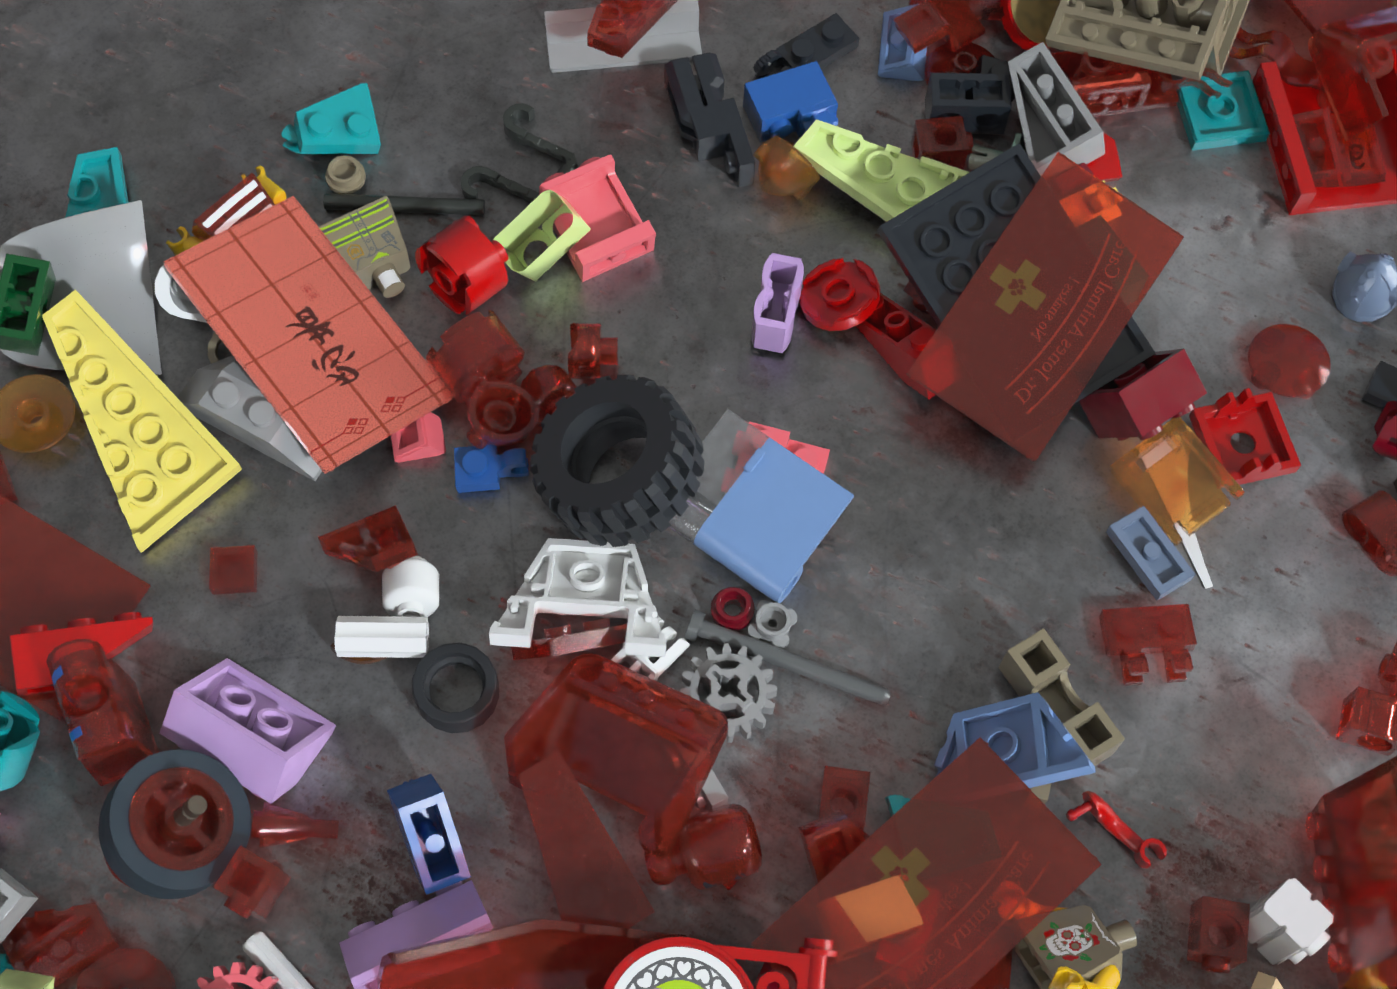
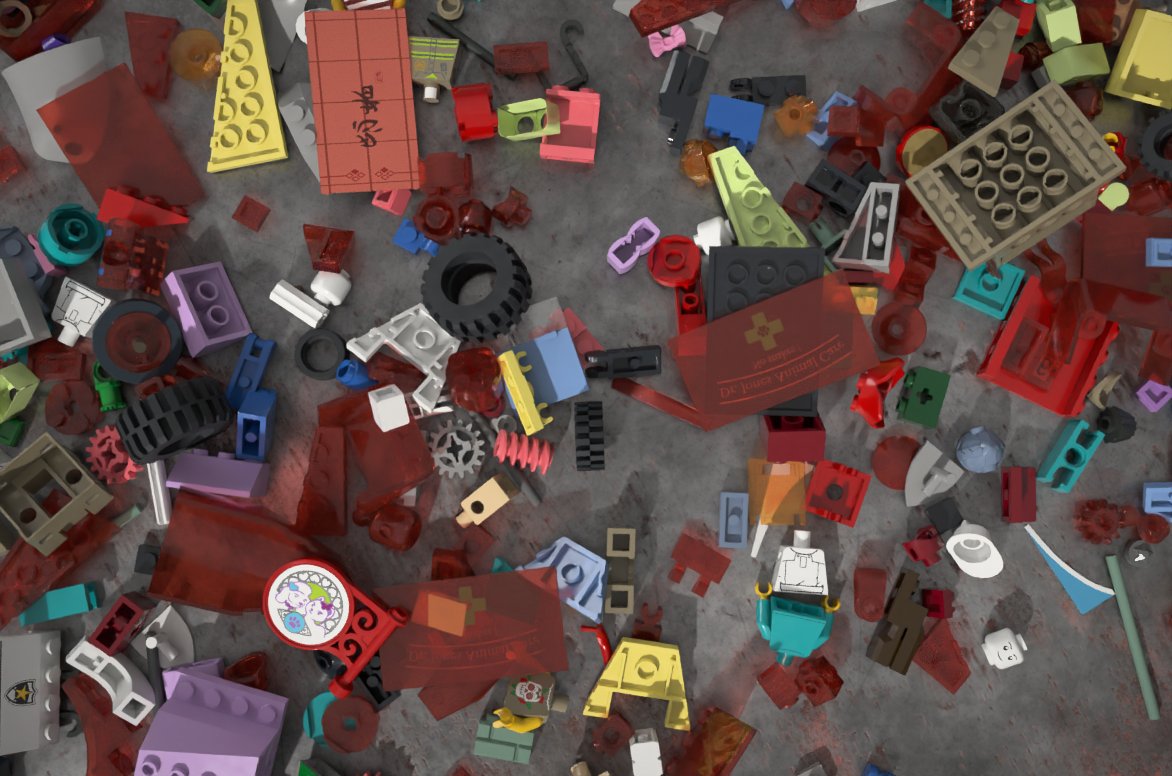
camera: 45 degrees right, 20 degrees up
none -> white torso [51,277,117,347]
none -> green connector [92,360,127,413]
none -> black tyre [115,376,235,465]
none -> blue plate [225,333,277,409]
none -> blue brick [336,359,379,395]
none -> white panel [368,384,410,432]
none -> clear red brick [445,347,504,412]
none -> tan torso [455,471,521,528]
none -> clear red plate [493,41,550,75]
none -> coral piece [493,429,555,475]
none -> light yellow plate [496,350,553,436]
none -> black tyre [574,401,605,471]
none -> light yellow wing [583,637,690,731]
none -> black hinge [585,345,661,379]
none -> clear red axle [611,377,713,430]
none -> clear red plate [630,602,663,642]
none -> bright pink piece [648,23,687,57]
none -> white head [693,216,736,256]
none -> teal torso [754,581,840,666]
none -> white torso [771,530,828,595]
none -> clear orange brick [773,95,820,138]
none -> red brick [850,357,905,429]
none -> clear red dish [871,301,927,356]
none -> clear red slope [893,245,937,309]
none -> dark green brick [895,366,951,429]
none -> light grey shield [905,440,964,507]

